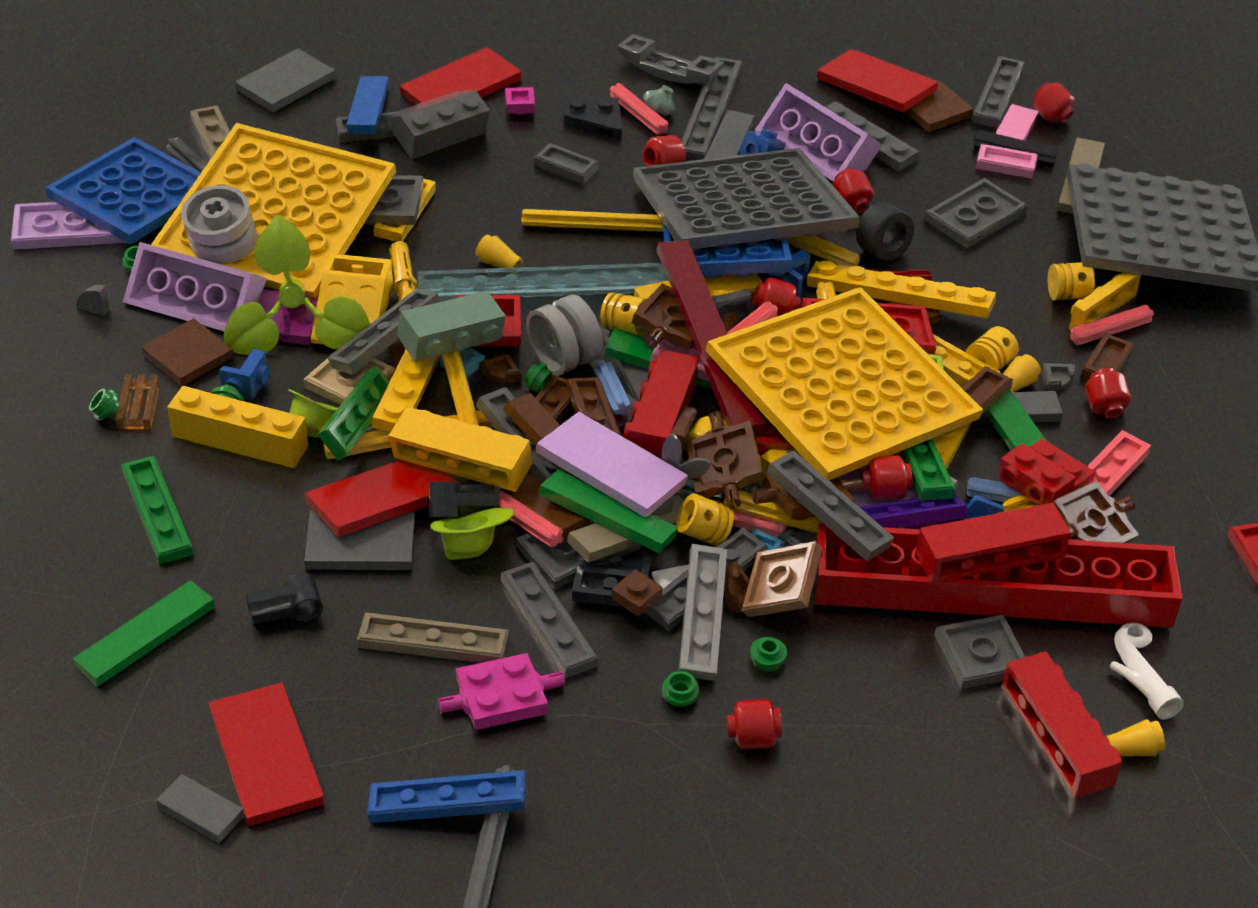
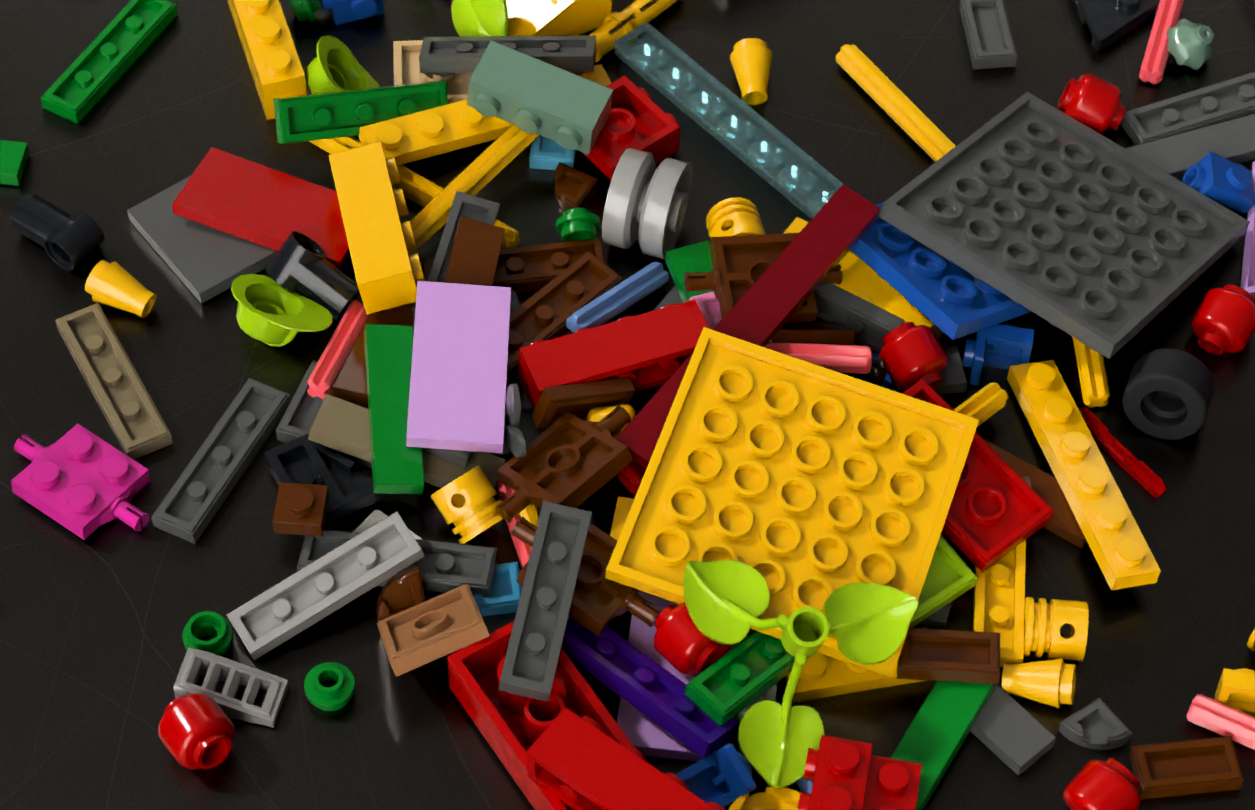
camera: 55 degrees right, 10 degrees up
none -> yellow cone [85,260,157,318]
none -> light grey slope [174,648,289,727]
none -> lime plant [683,560,918,789]

